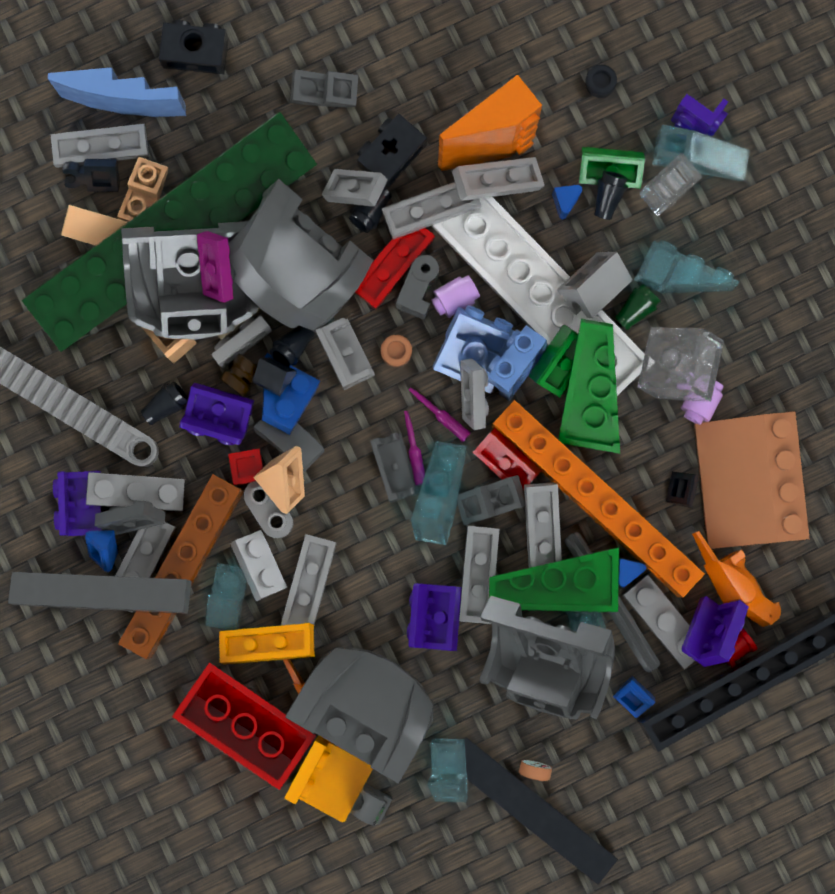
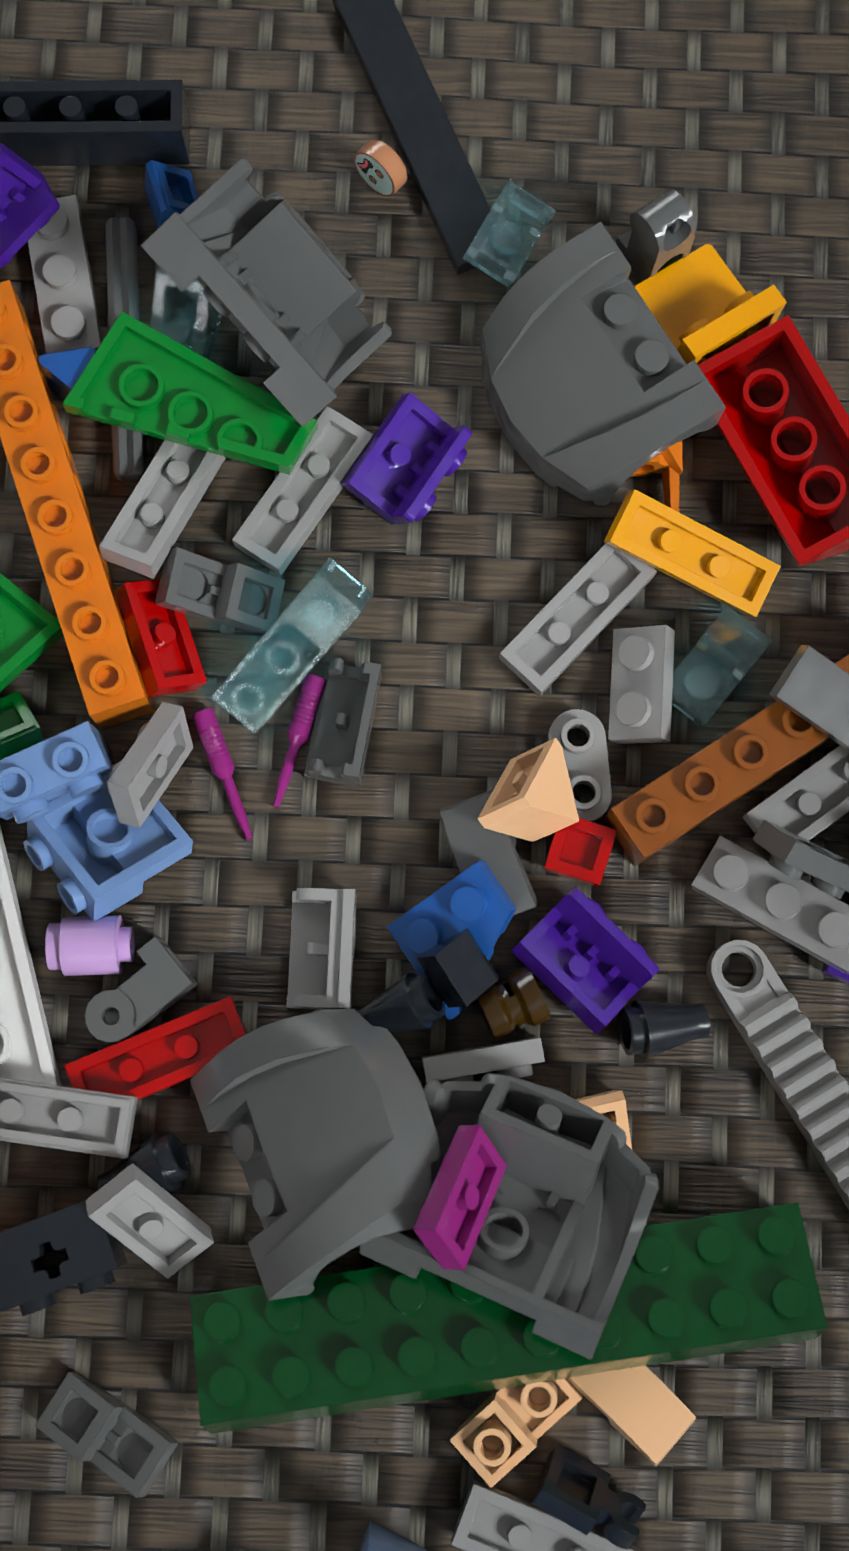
camera: 155 degrees left, 5 degrees down
nougat tile [381,335,412,367] -> none

